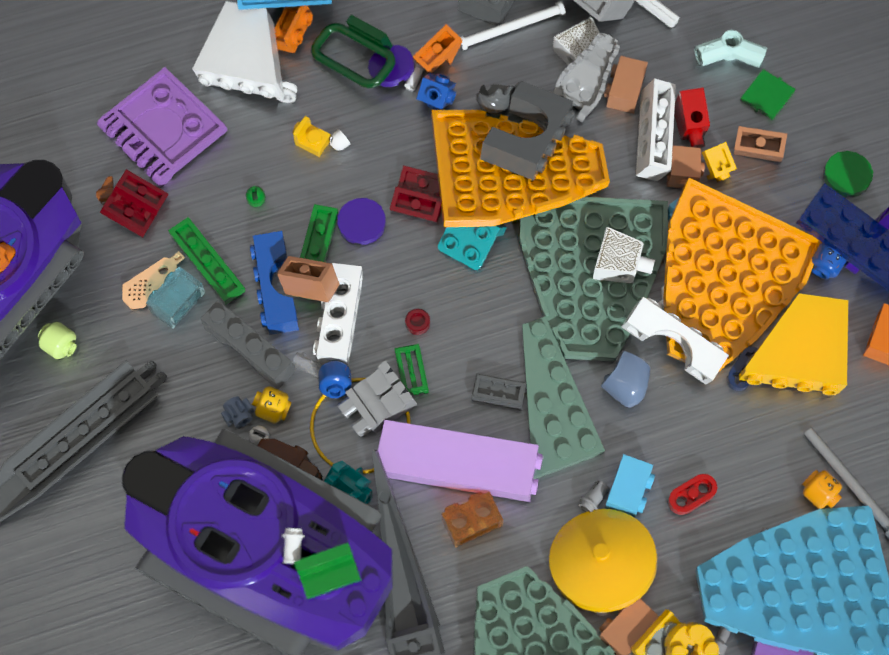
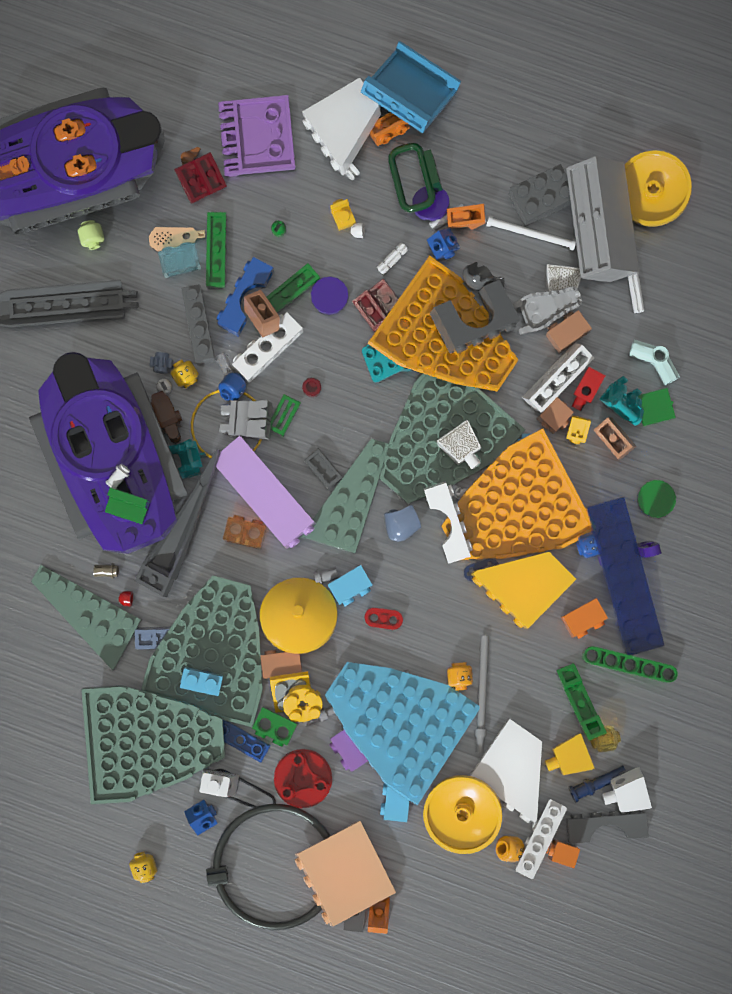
camera: 40 degrees right, 15 degrees up
none -> white axle [377,243,408,275]
none -> teal piece [599,376,644,426]

